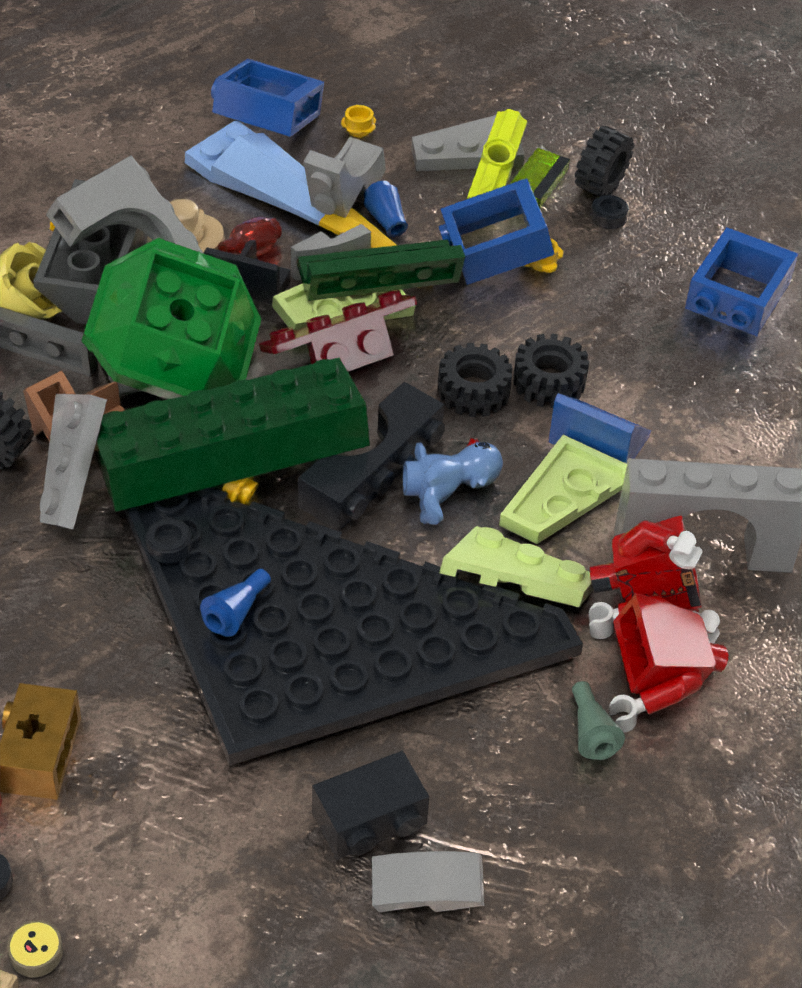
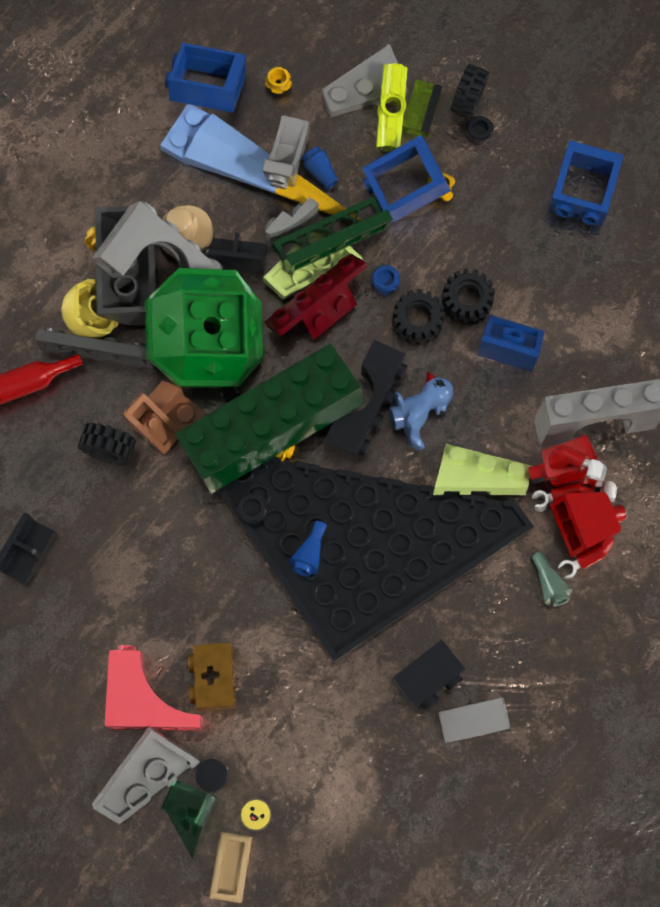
camera: 10 degrees left, 25 degrees up
light grey wing [40,394,107,529] -> none
clear red plant [218,216,282,256] -> none
yellowish green wing [499,435,627,544] -> none
none -> blue tile [371,265,400,295]

